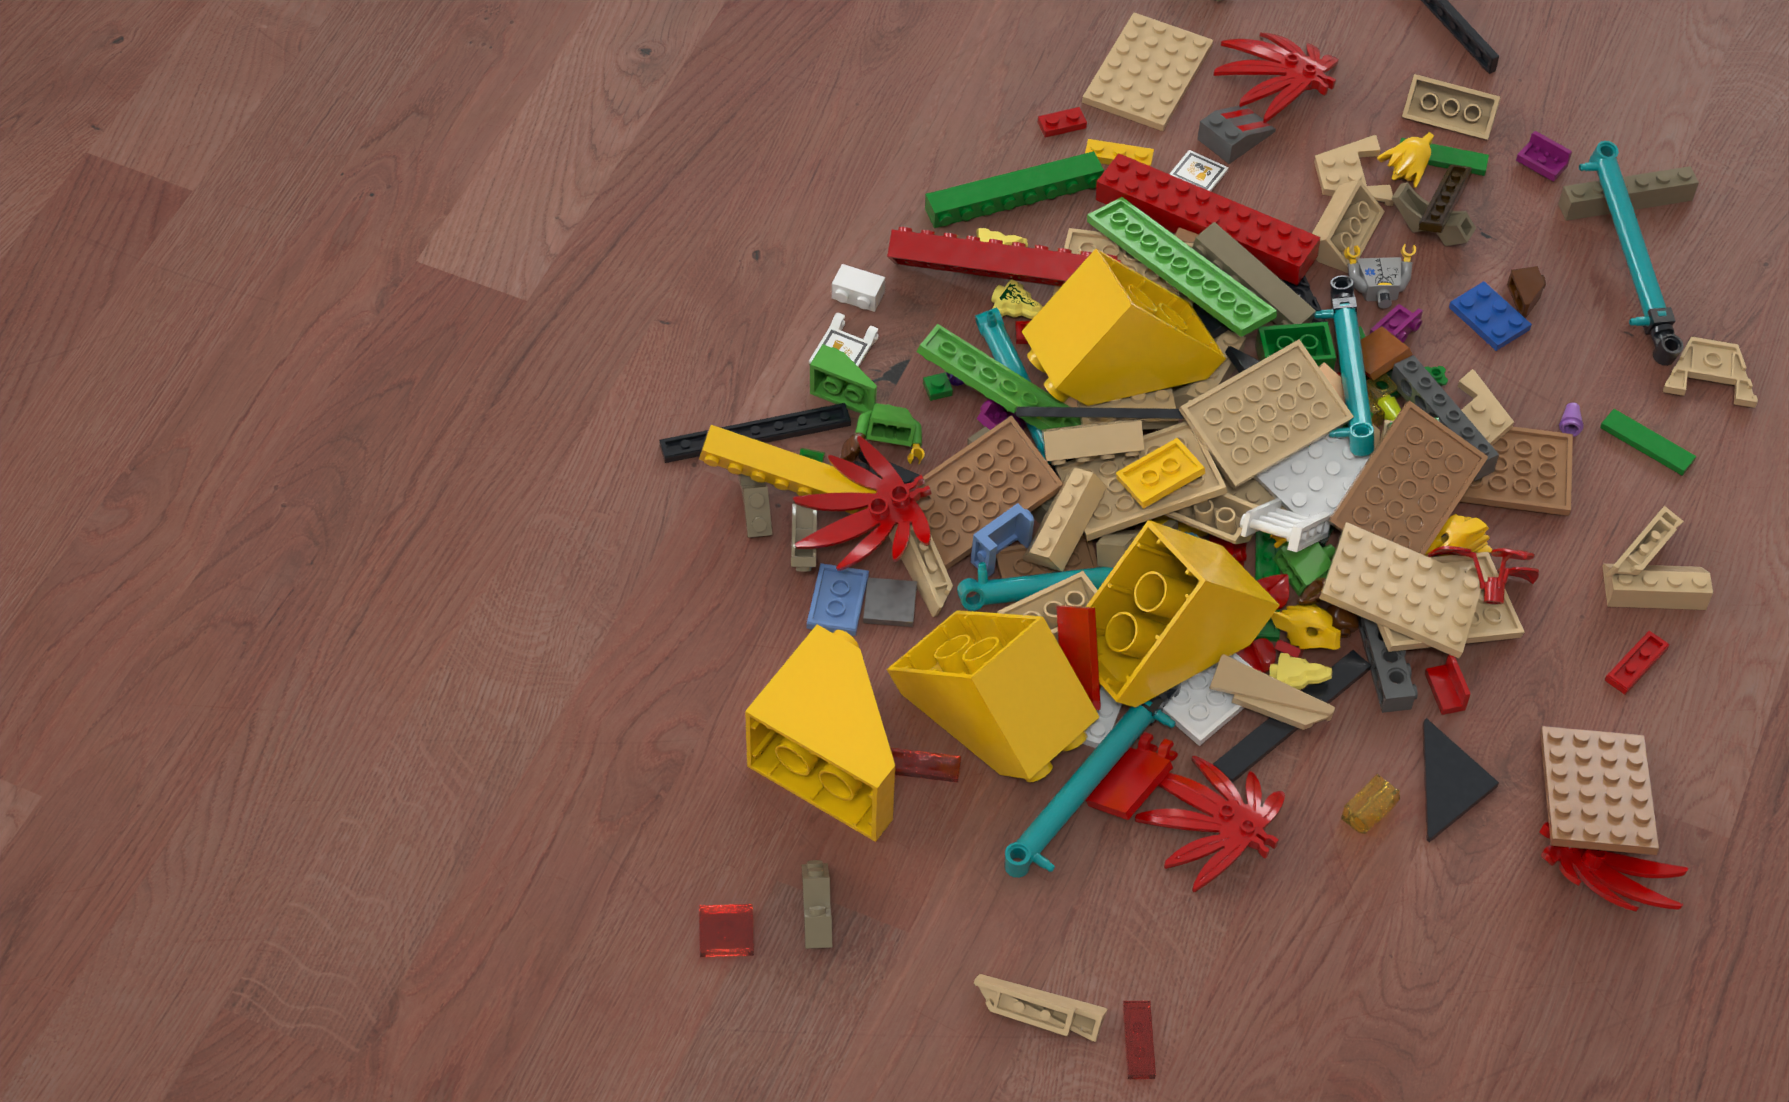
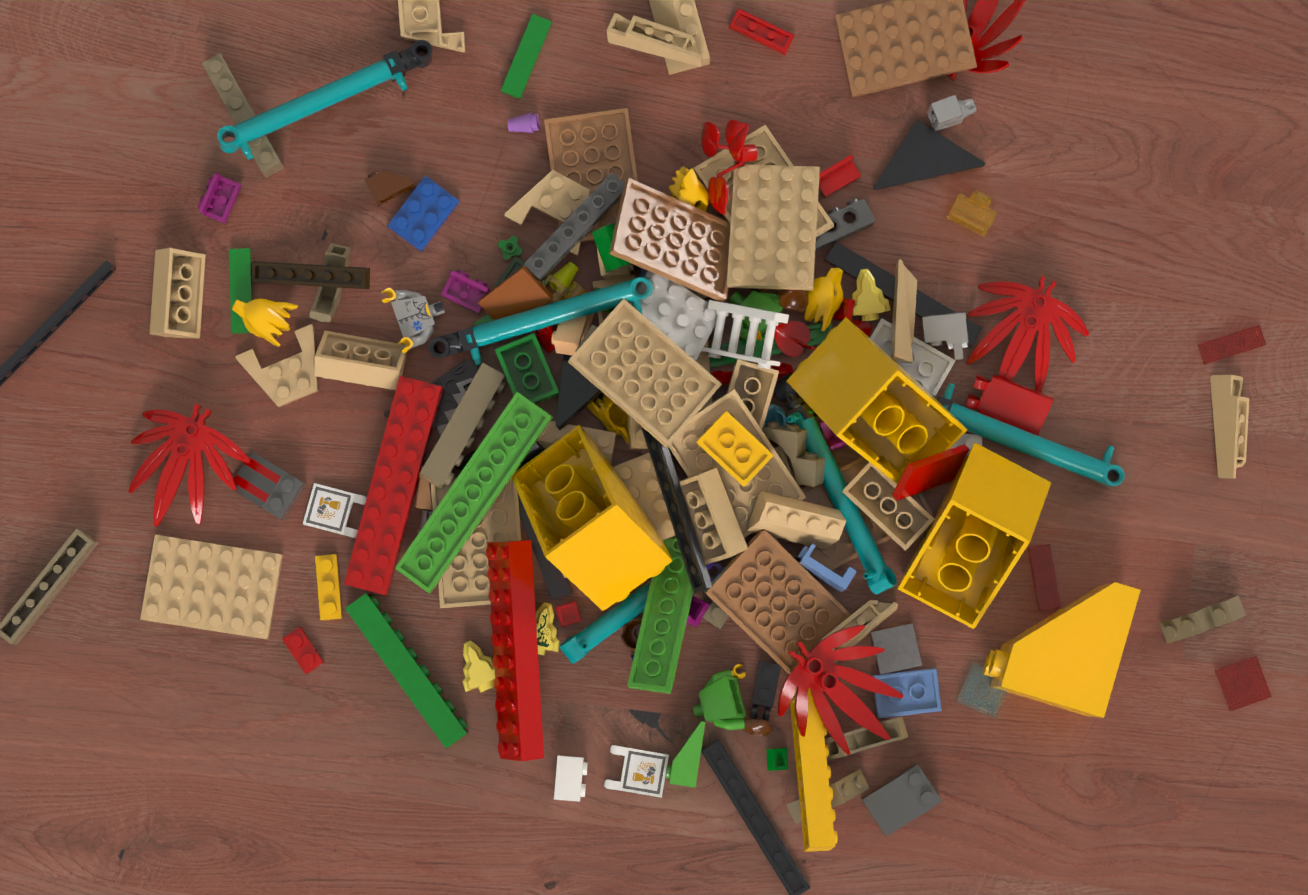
camera: 105 degrees left, 30 degrees up
none -> dark grey slope [862,764,942,836]
none -> light grey hinge [922,312,968,360]
none -> light grey hinge [927,95,977,132]

